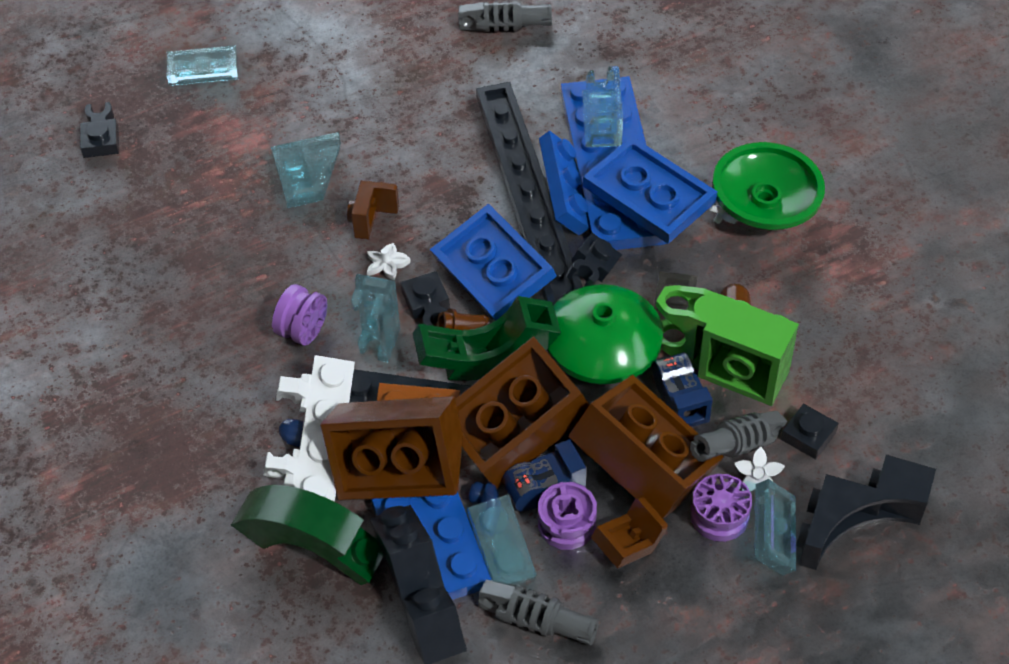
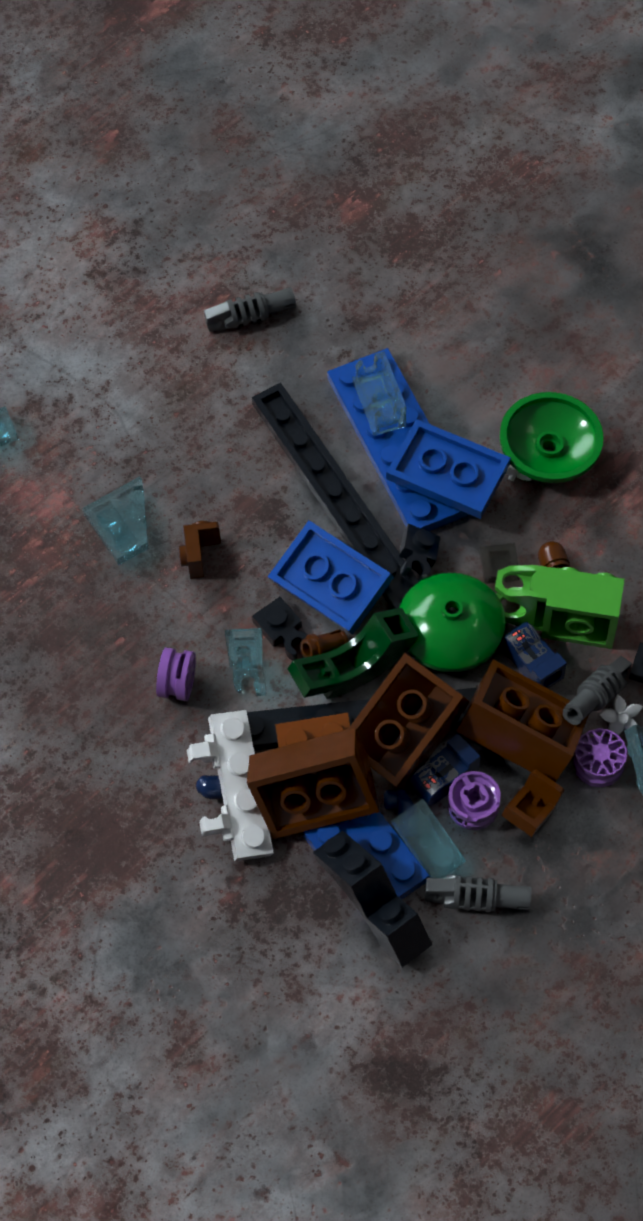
camera: 15 degrees left, 10 degrees up
dark green arch [231,485,384,585] -> none
white plant [367,243,411,280] -> none
blue plate [539,131,590,235] -> none

